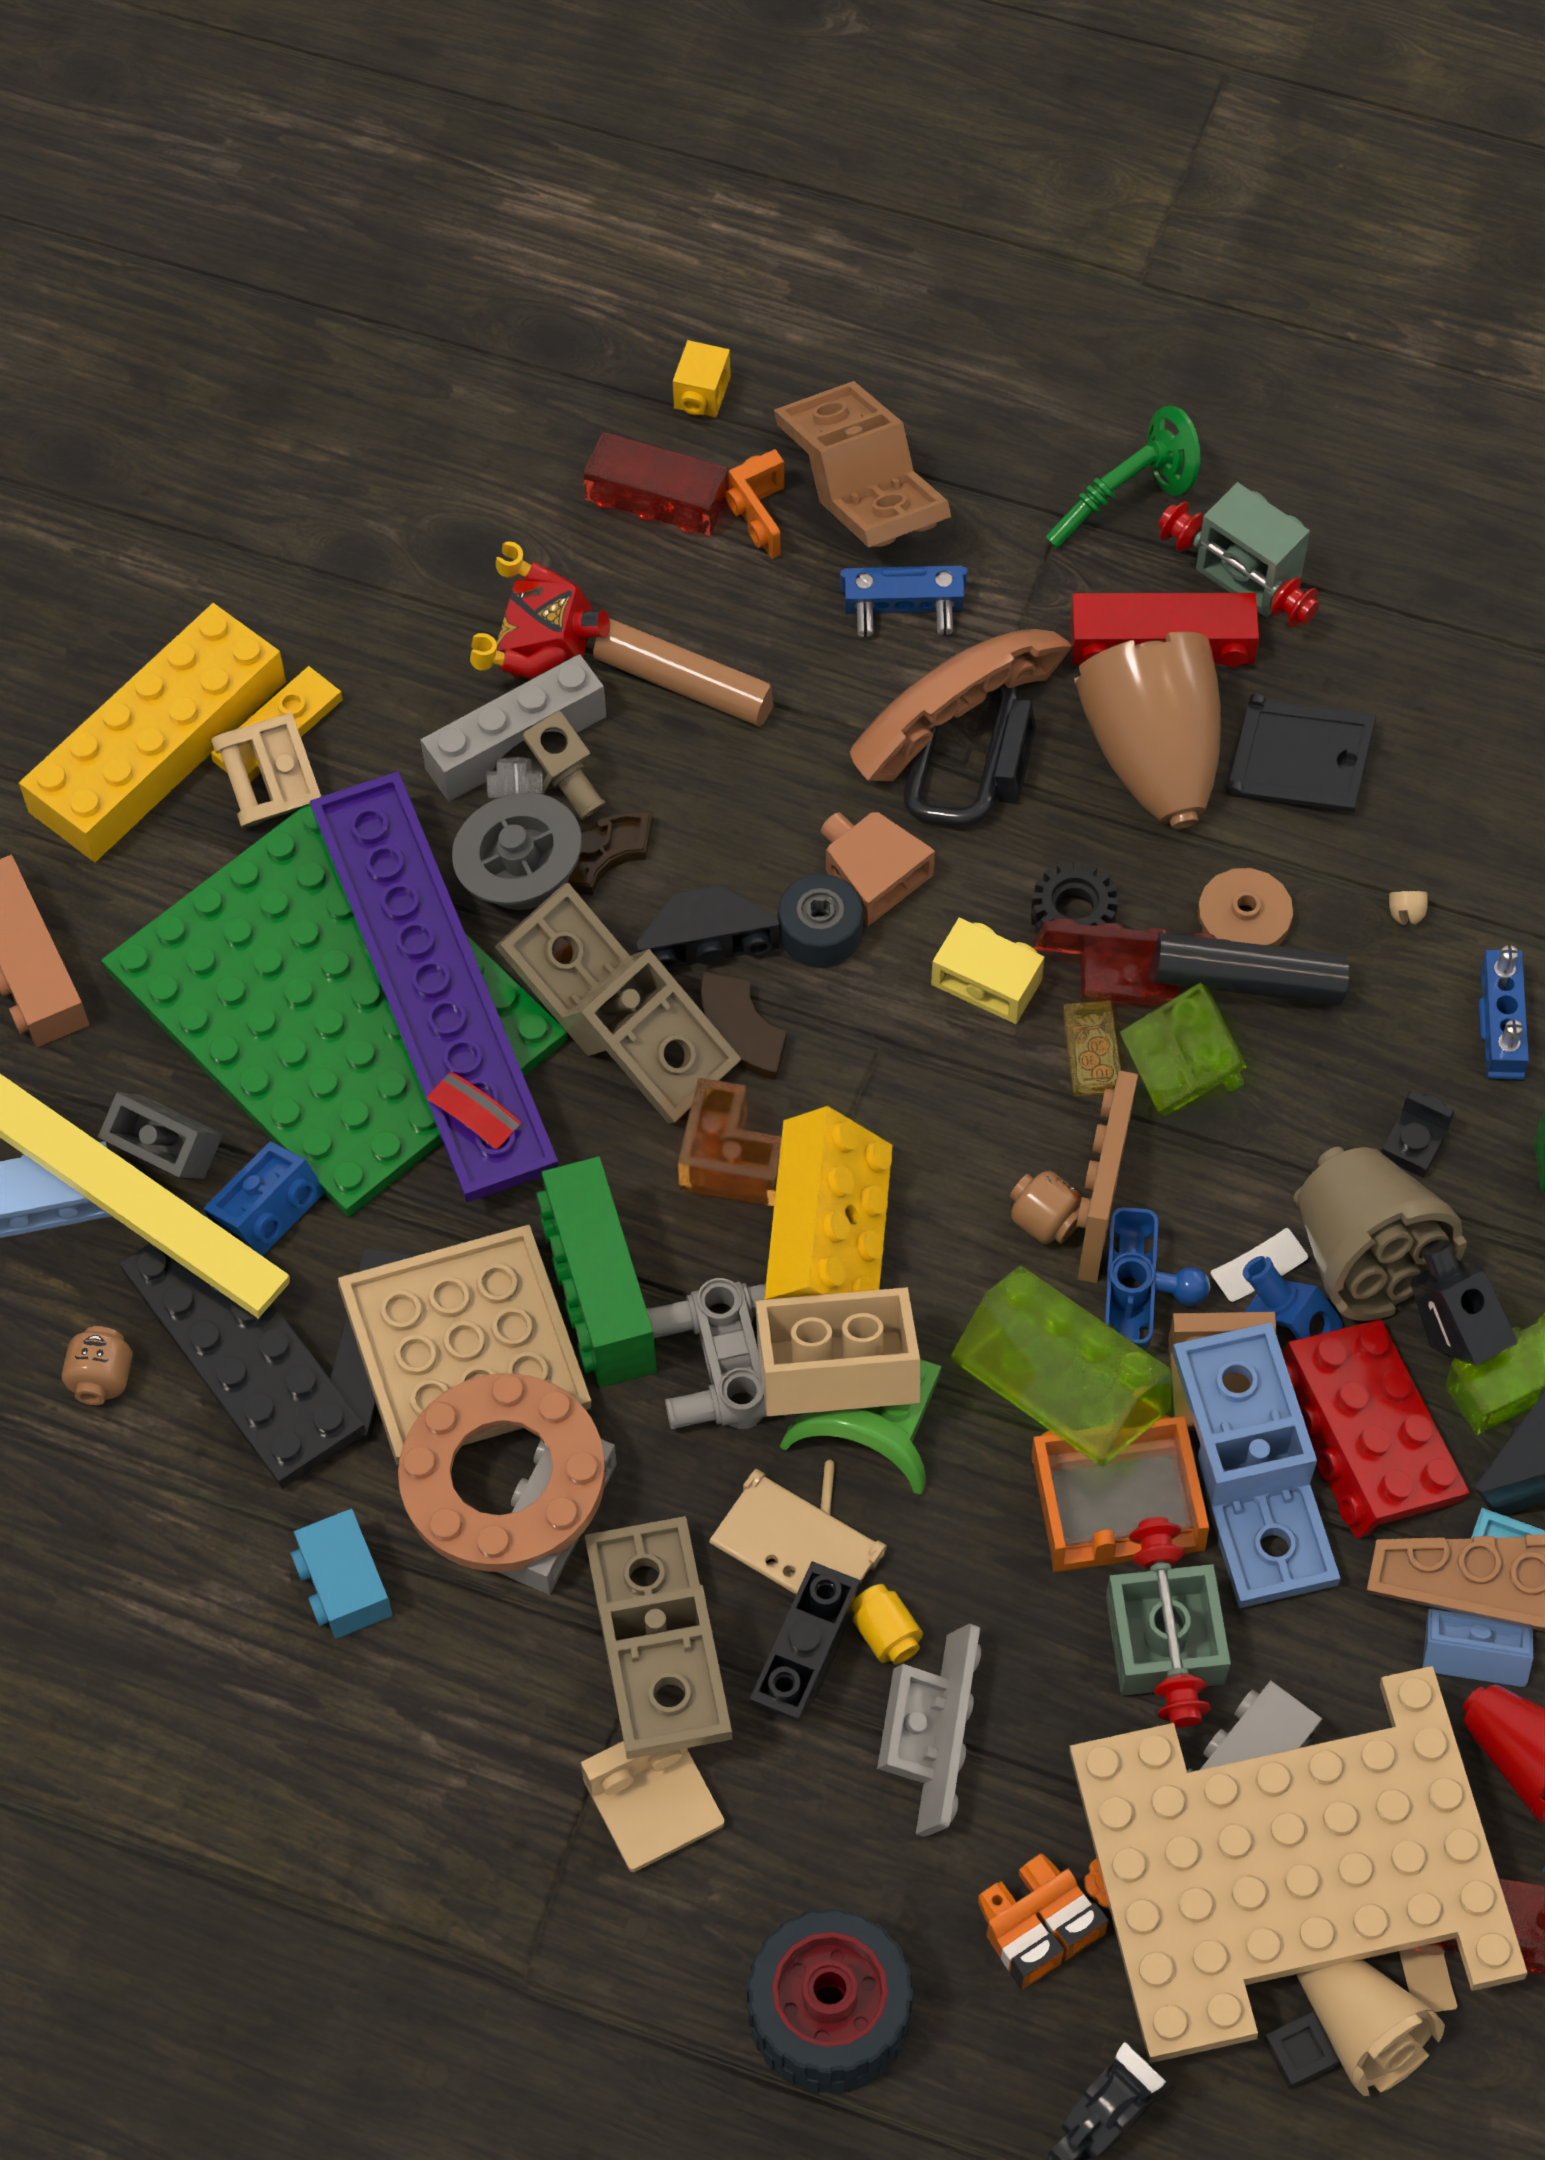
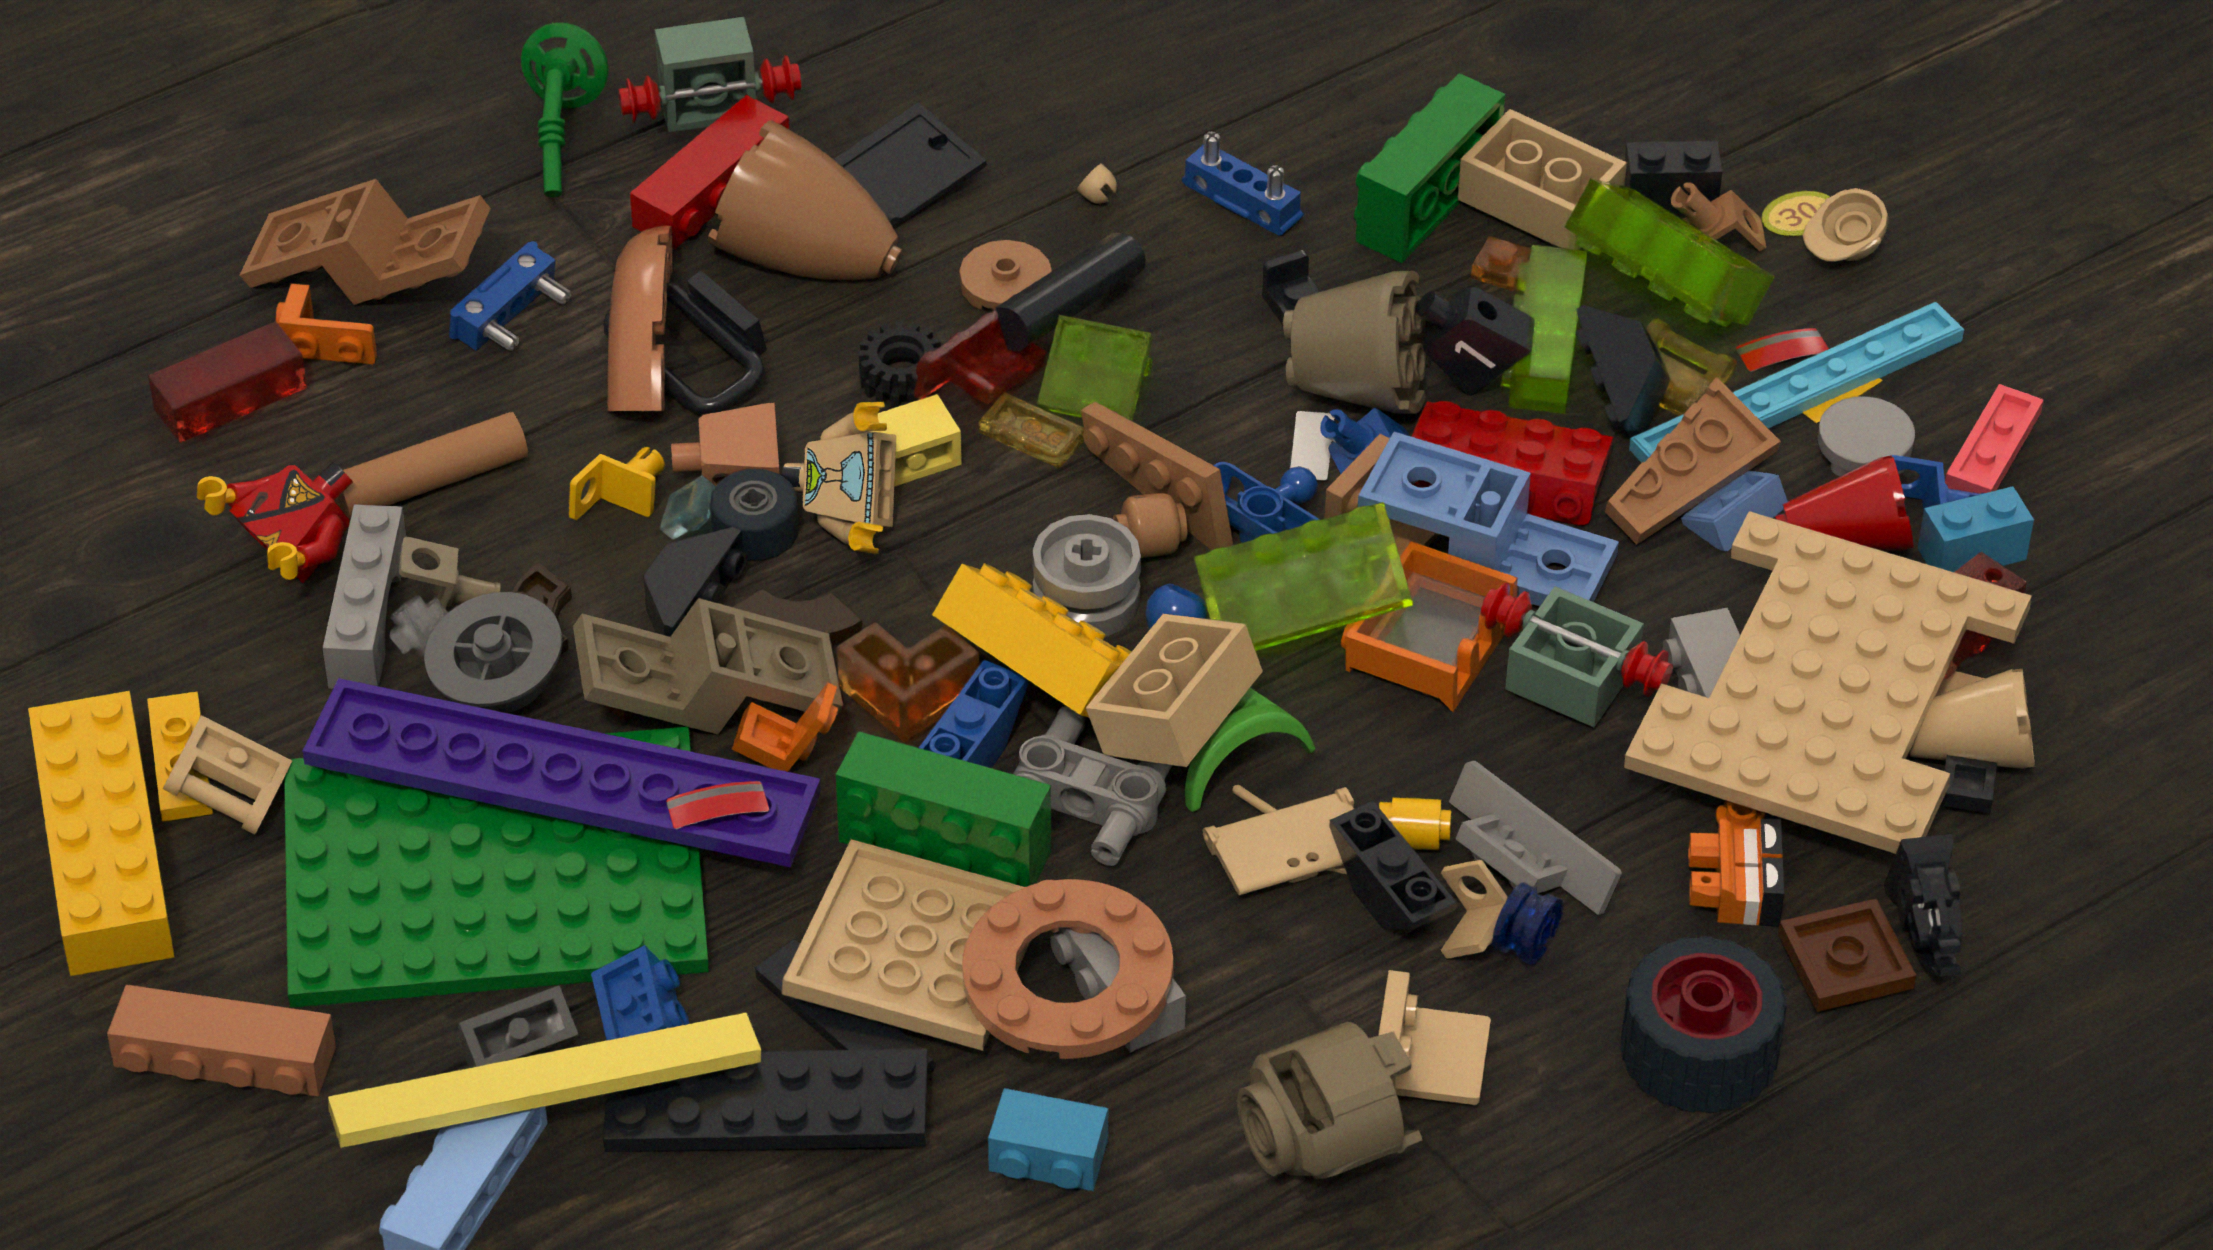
camera: 55 degrees left, 15 degrees down
medium nougat head [62,1326,133,1405] -> none
dark tan bracket [585,1516,732,1759] -> none
yellow brick [673,340,731,418] -> none
none -> yellow bracket [569,447,665,520]
none -> clear light blue plate [659,475,716,540]
none -> orange bracket [732,682,838,772]
none -> tan torso [781,402,896,554]
none -> blue slope [919,660,1028,768]
none -> light grey wheel [1032,514,1141,637]
none -> blue piece [1145,584,1207,629]
none -> dark tan piece [1237,1022,1422,1179]
none -> tan bracket [1441,860,1514,959]
none -> clear blue wheel [1492,882,1564,965]
none -> reddish brown plate [1778,898,1916,1012]

